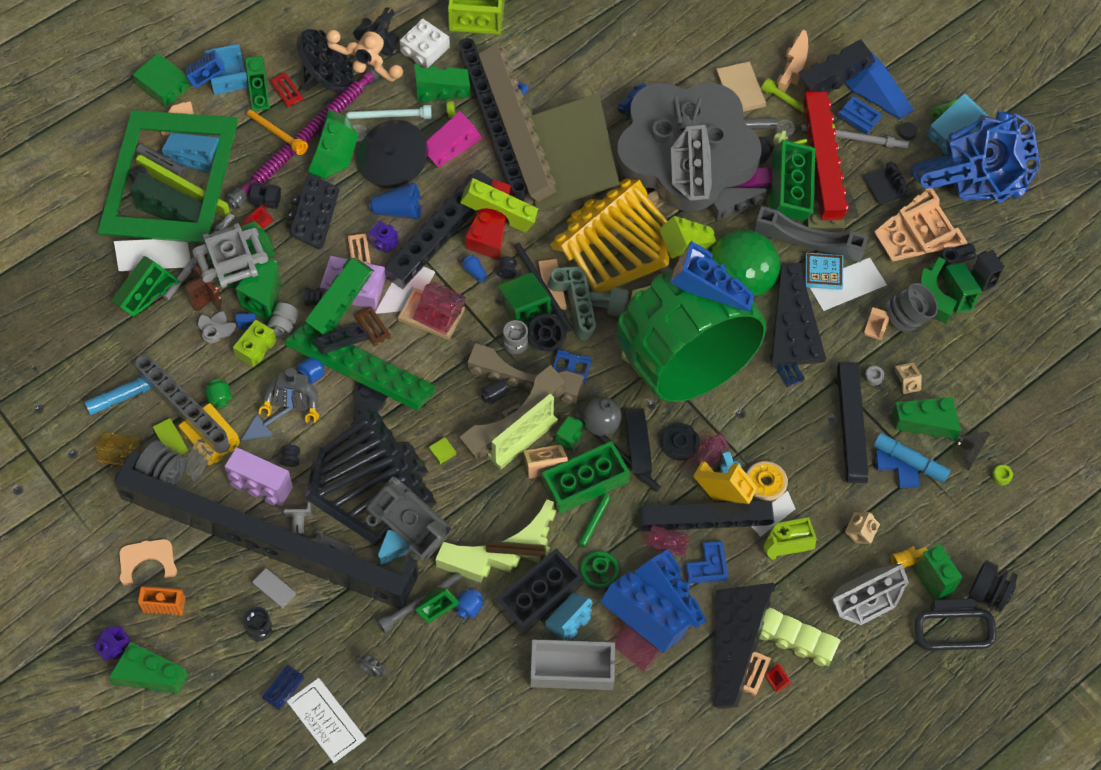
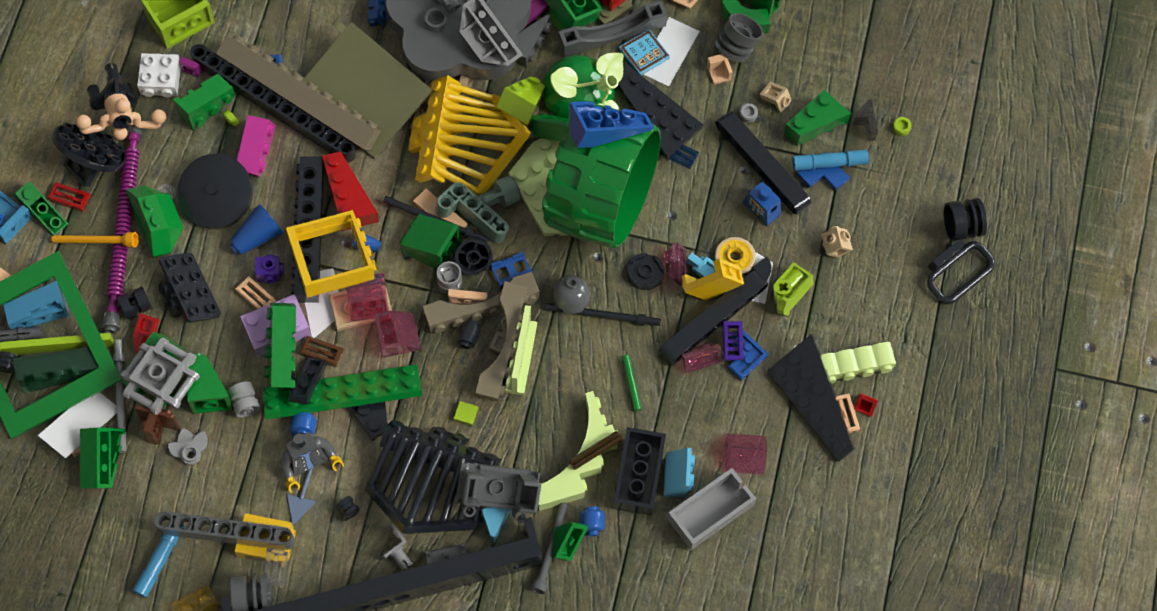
camera: 40 degrees left, 5 degrees up
lime tile [153,418,188,455] -> none
green head [204,379,232,409] -> none
lavender brick [225,447,293,507] -> none
lime brick [233,320,276,367] -> none
blue tile [236,313,257,330] -> none
black wheel [304,287,322,306] -> none
light aqua piece [346,105,432,119] -> none
lime arch [460,178,538,233] -> none
black wheel [498,256,517,279] -> none
light nougat slope [523,444,568,479] -> none
green brick [541,441,630,515] -> none
green brick [556,416,584,451] -> none
green piece [580,551,620,589] -> none
blue brick [600,571,693,653] -> none
black slope [624,408,652,474] -> none
blue wedge [634,549,706,628] -> none
light grey wedge [831,564,909,625] -> none
yellow hinge [890,546,927,568] -> none
green brick [914,544,962,600] -> none
none -> magenta tile [179,57,201,77]
none -> yellow window [286,210,377,298]
none -> clear pink slope [374,310,421,358]
none -> light nougat tile [448,289,487,305]
none -> yellowish green plant [550,53,623,109]
none -> dark purple slope [722,321,743,360]
none -> blue torso [743,182,781,226]
none -> black tile [752,256,771,281]

